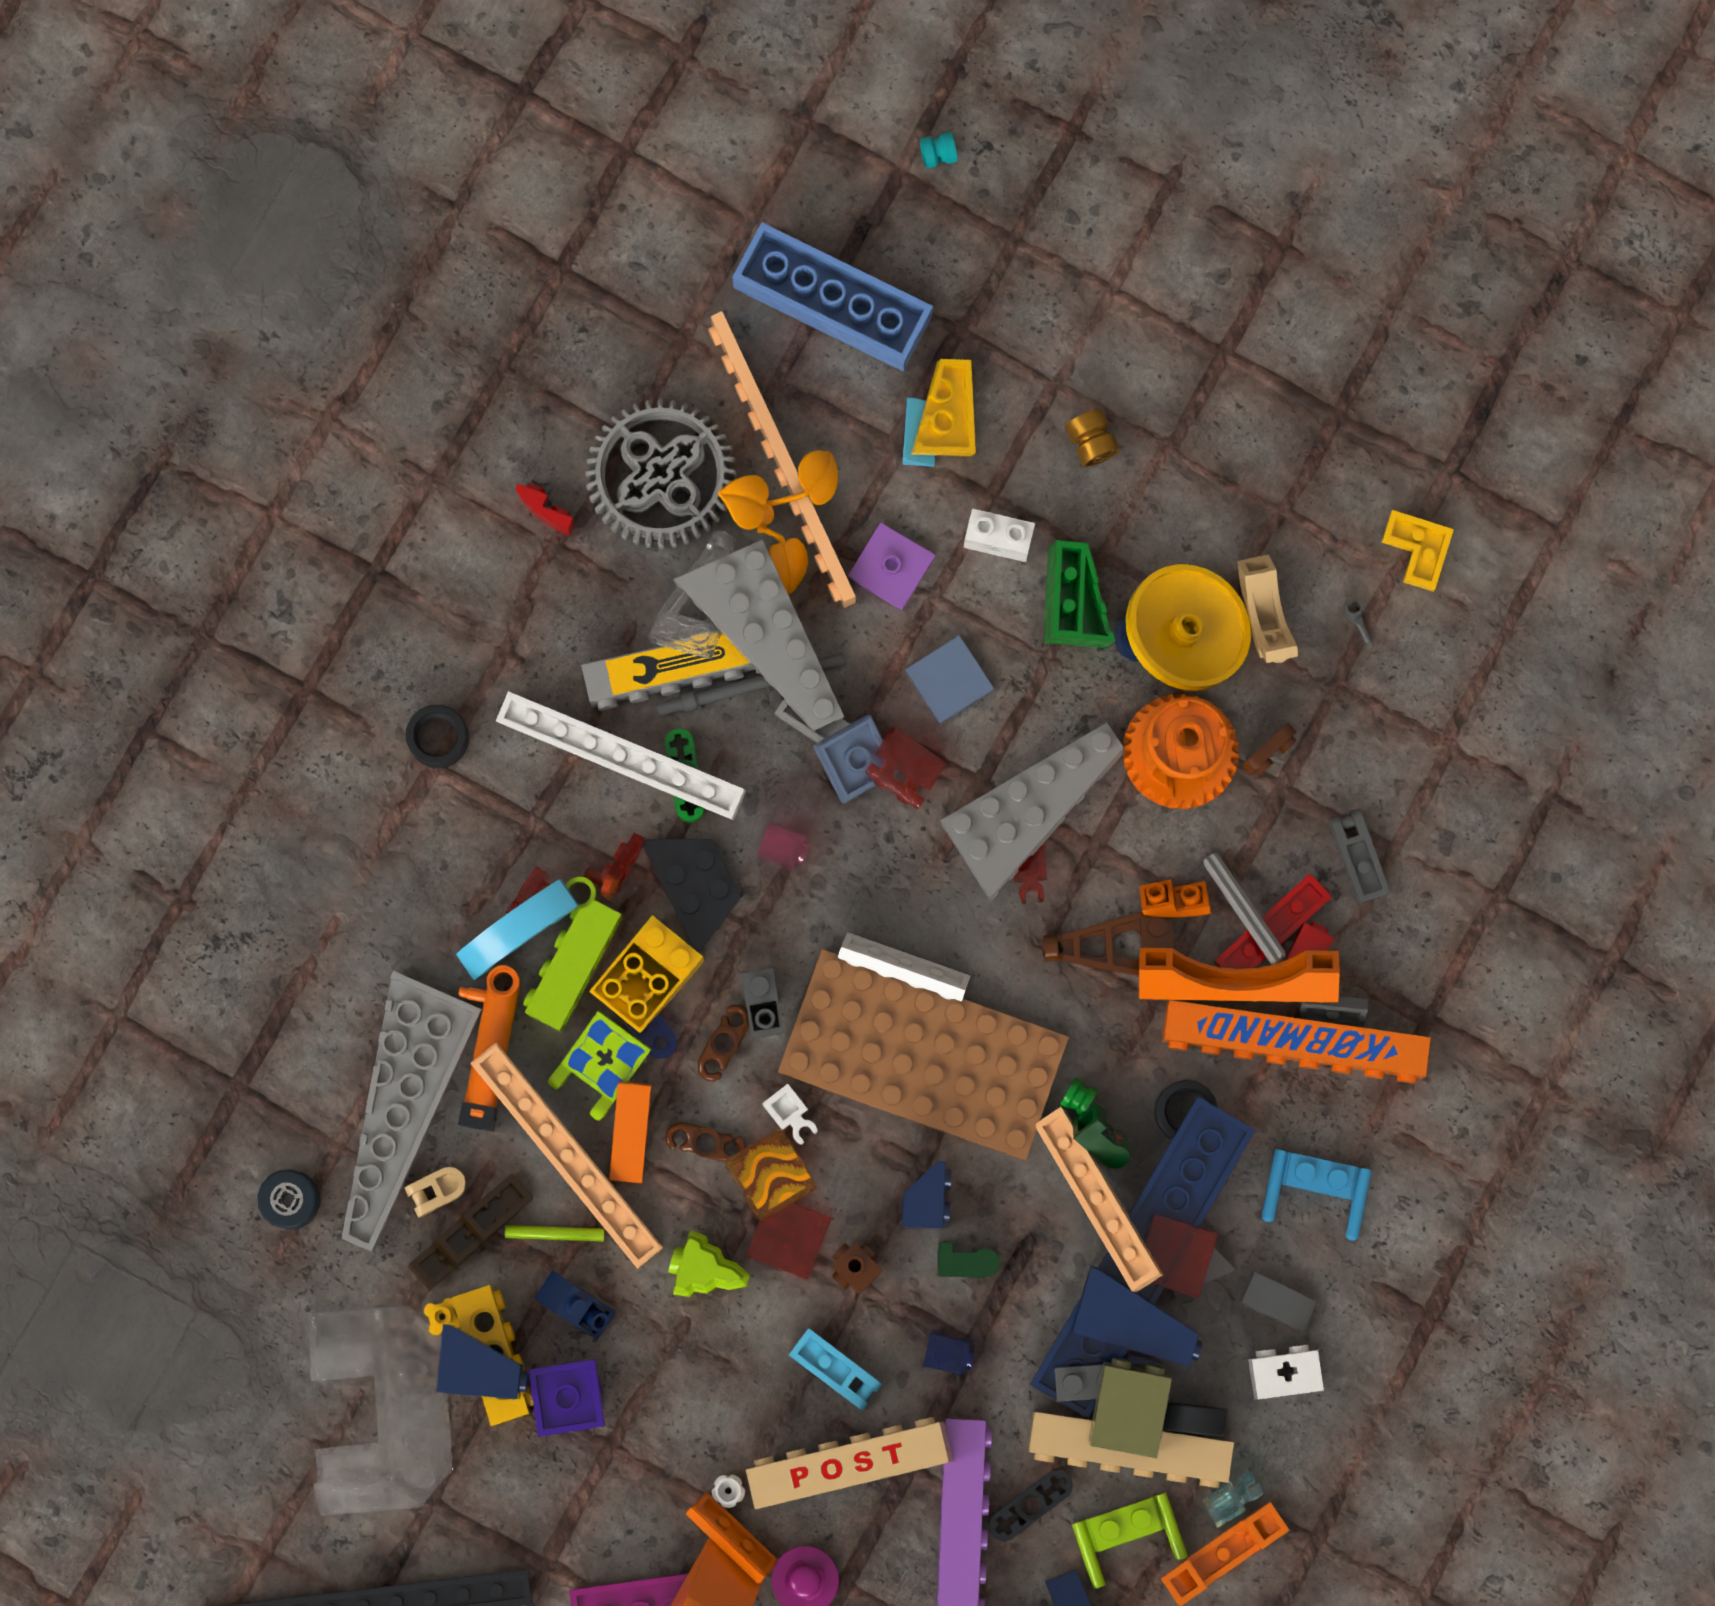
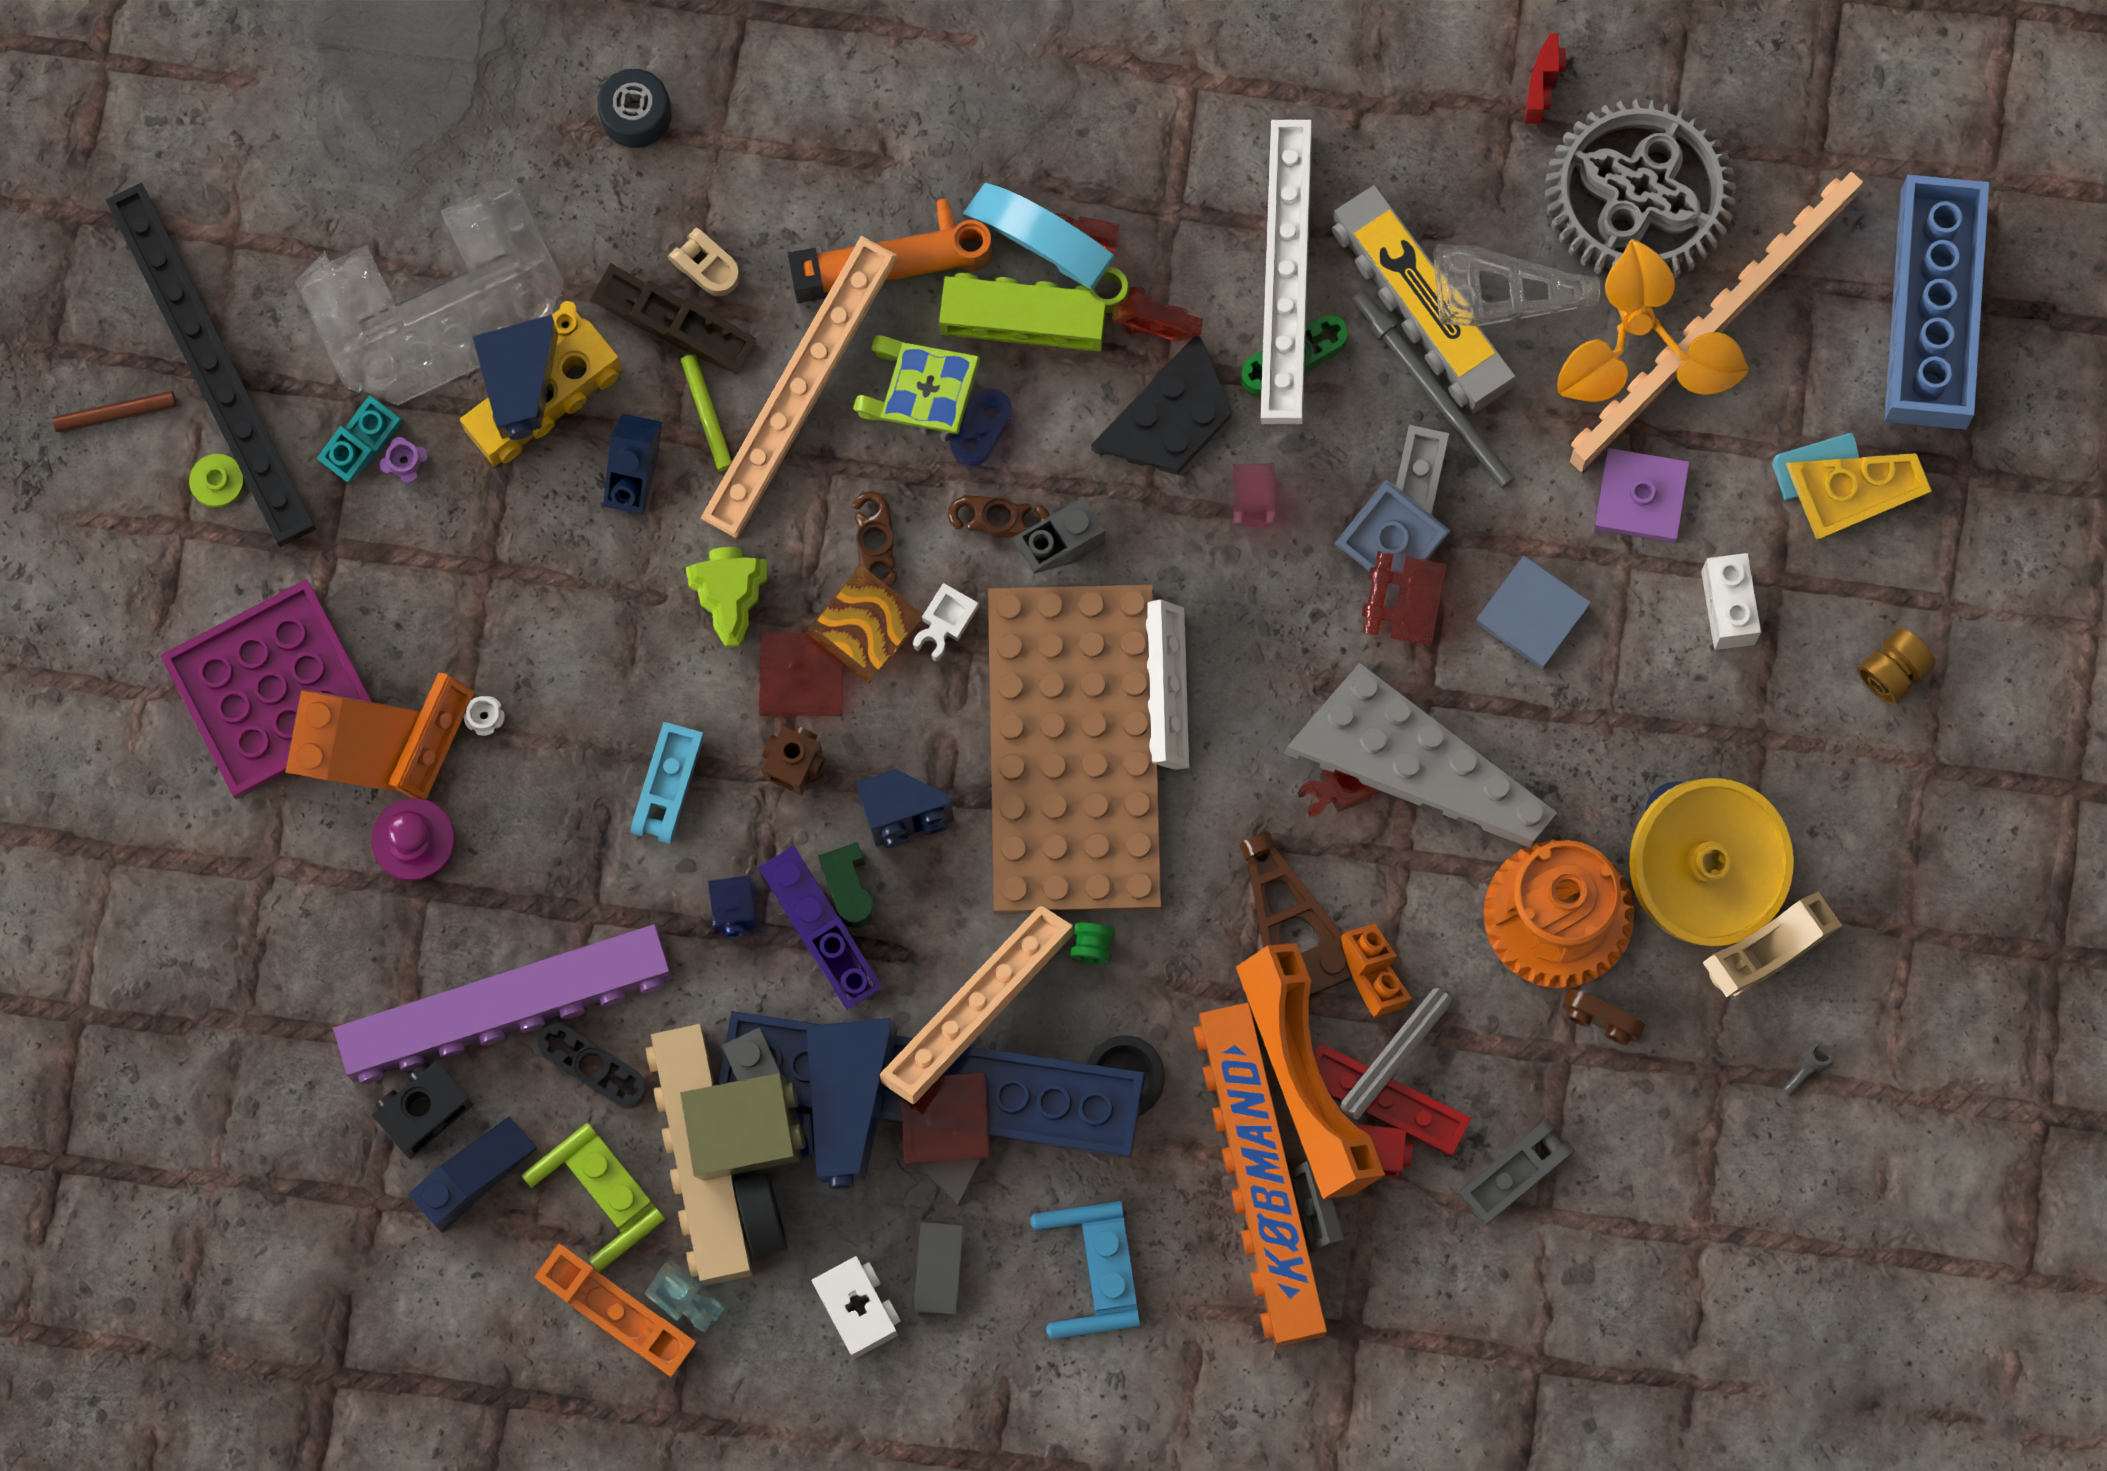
camera: 75 degrees right, 5 degrees down
light grey wing [341,971,482,1252] -> none
black tyre [406,705,469,768] -> none
dark purple panel [528,1359,605,1437] -> none
yellow slope [589,915,704,1033] -> none
orange tile [609,1081,652,1183] -> none
light grey wing [673,540,844,731] -> none
tan brick [746,1417,954,1509] -> none
green wedge [1043,540,1115,648] -> none
dark green leg [1072,1103,1130,1169] -> none
yellow plate [1381,510,1454,592] -> none
none -> teal slope [317,395,405,483]
none -> medium lavender plate [380,437,428,484]
none -> dark purple slope [758,845,883,1010]

